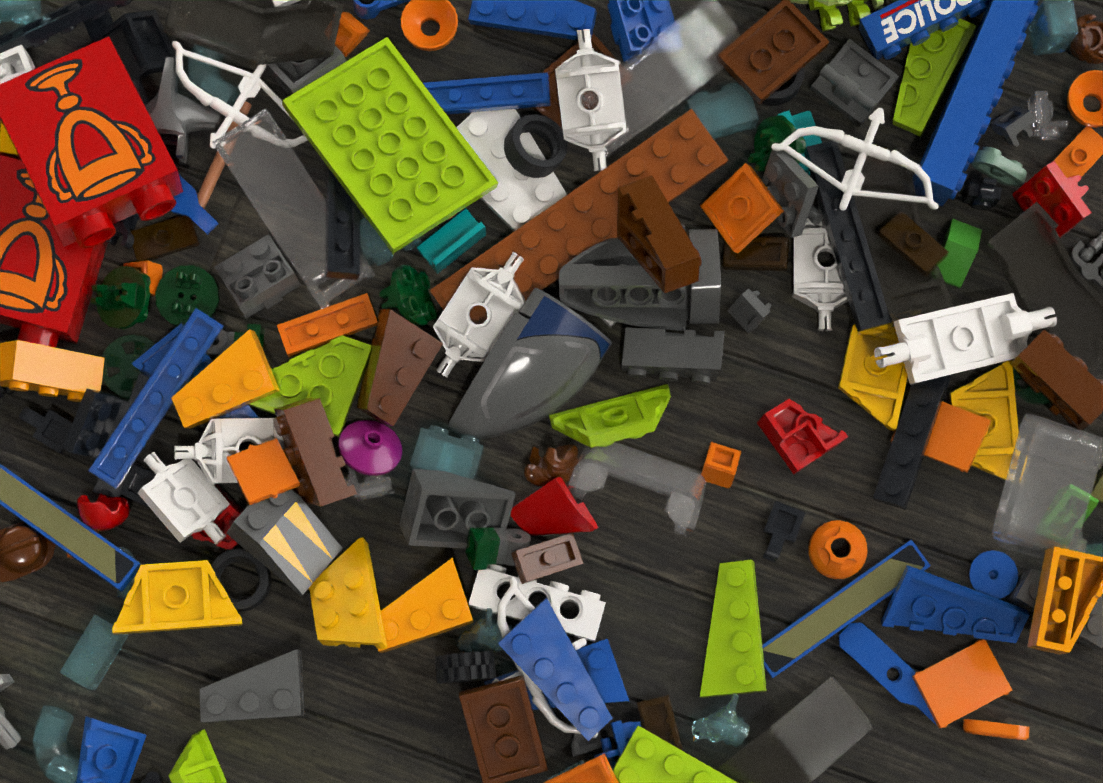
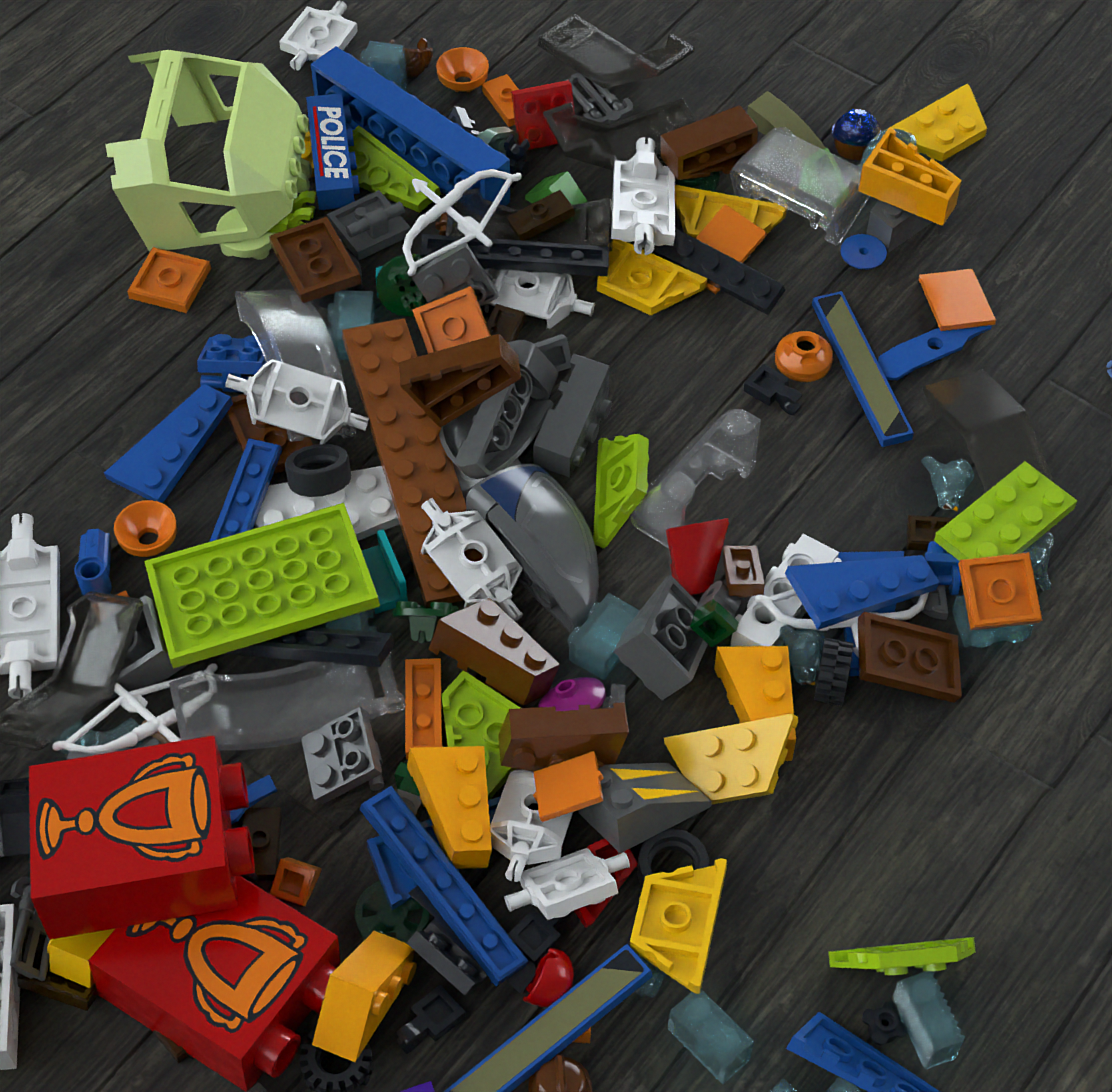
camera: 70 degrees left, 25 degrees down
dark green plate [91,266,151,330] -> none
dark green plate [155,265,219,326] -> none
dark grey wedge [199,649,305,723] -> none
reddish brown hair [524,444,578,486] -> none
orange slope [700,442,741,488] -> none
lime wing [700,560,767,698] -> none
red slope [757,399,848,474] -> none
blue wing [881,565,1030,643] -> none
orange tile [963,719,1030,740] -> none
clear bracket [1027,91,1069,140] -> none

